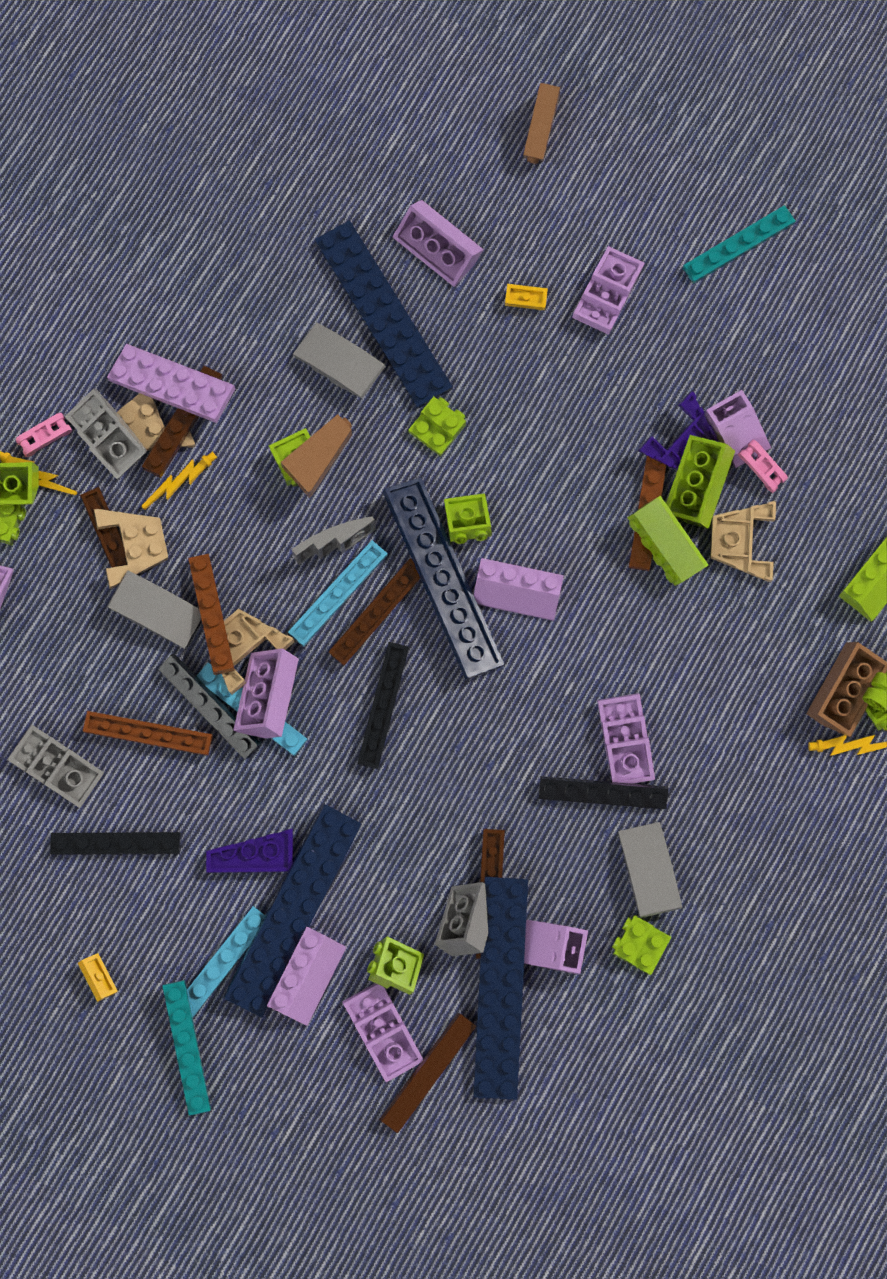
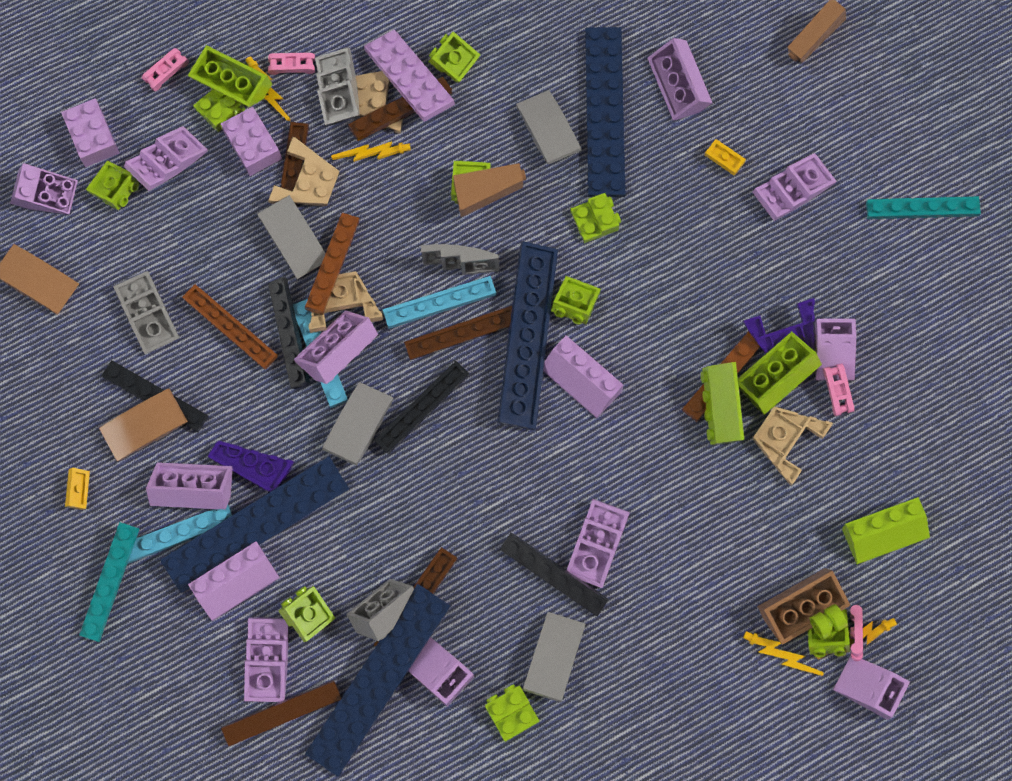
camera: 35 degrees right, 5 degrees down
none -> medium nougat slope [99,389,188,461]
none -> lavender slope [146,463,233,510]
none -> lavender brick [221,107,282,176]
none -> light grey slope [322,382,393,466]
none -> lime plate [428,32,480,83]

